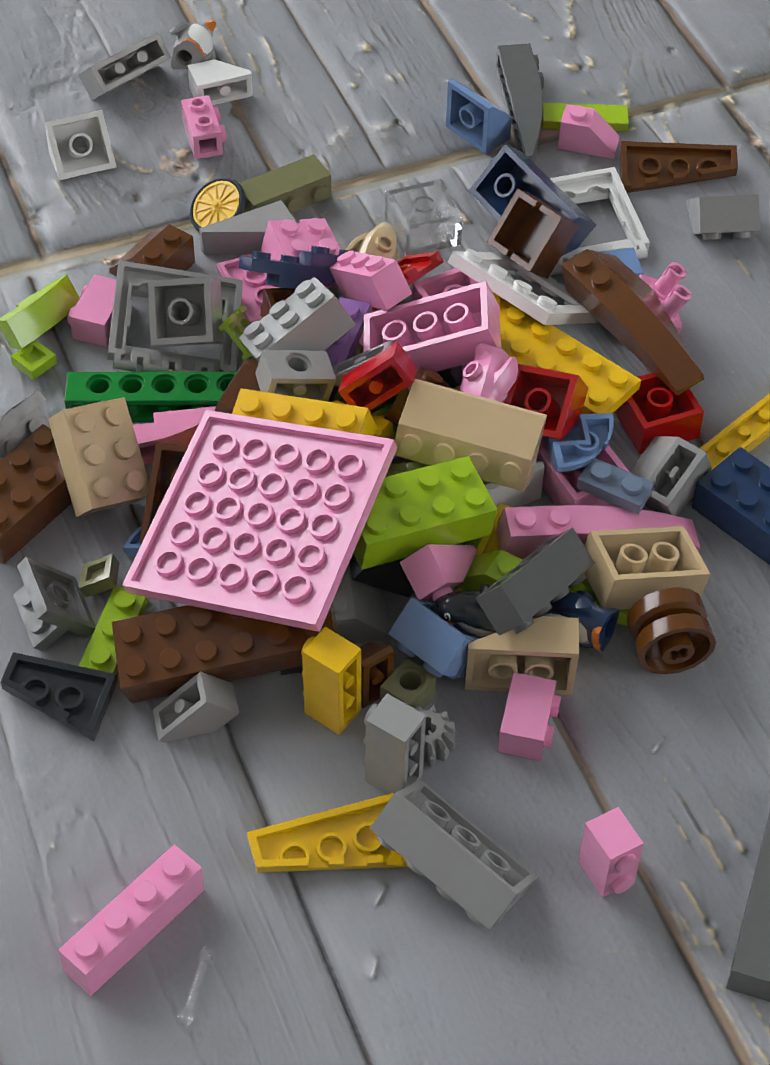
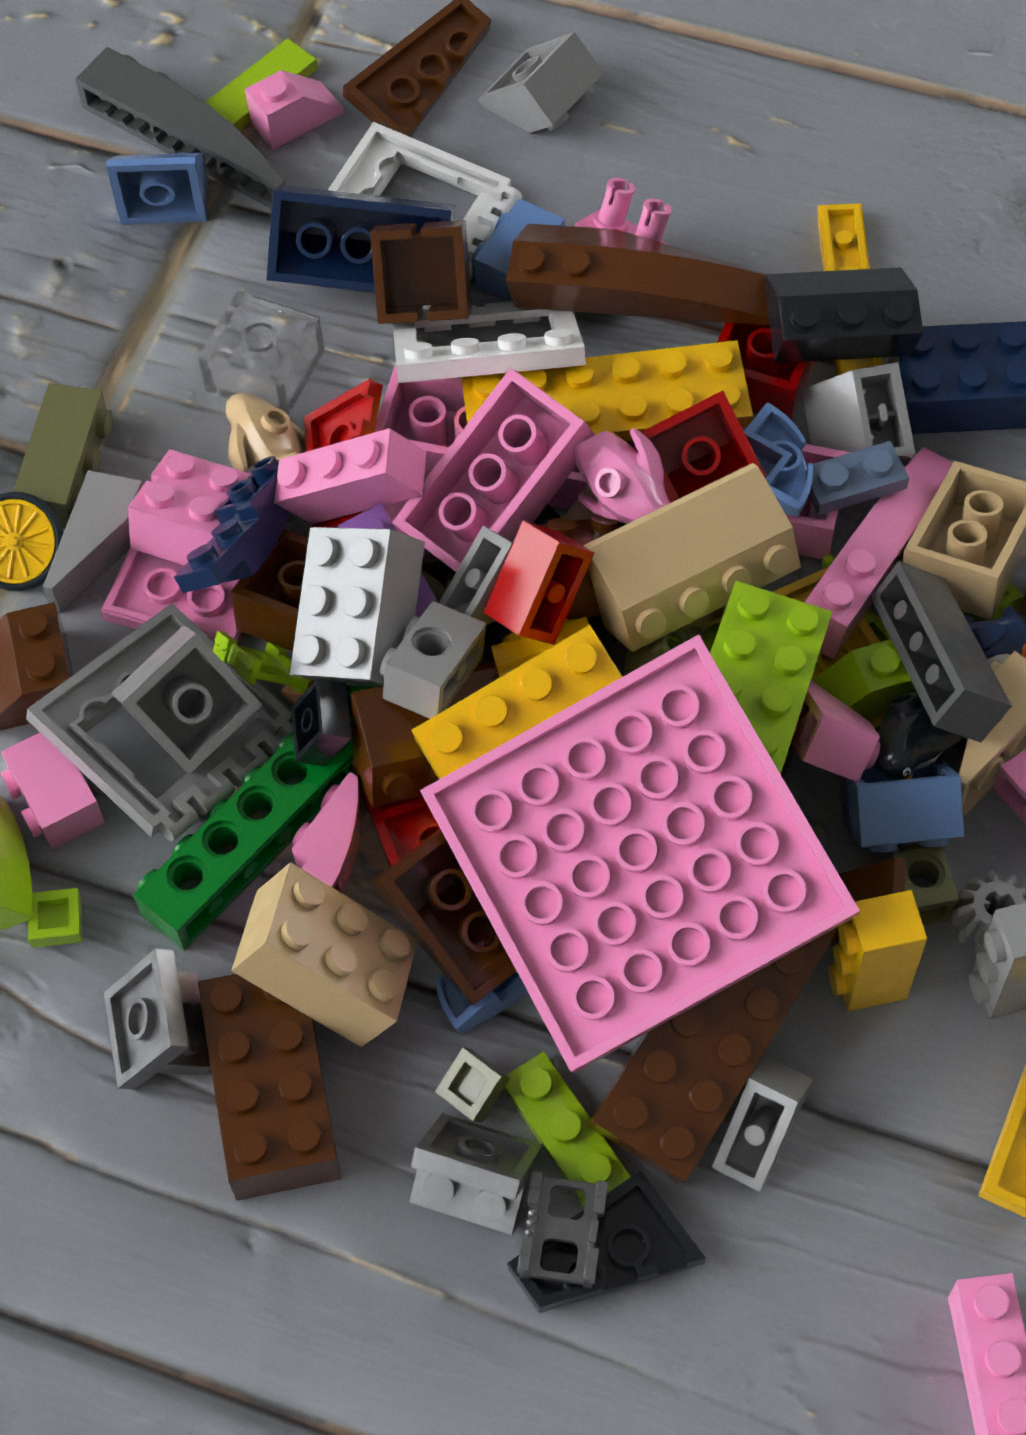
camera: 45 degrees left, 10 degrees up
none -> black piece [291,678,353,767]
none -> flat silver piece [517,1171,608,1288]
none -> black slope [764,267,923,363]

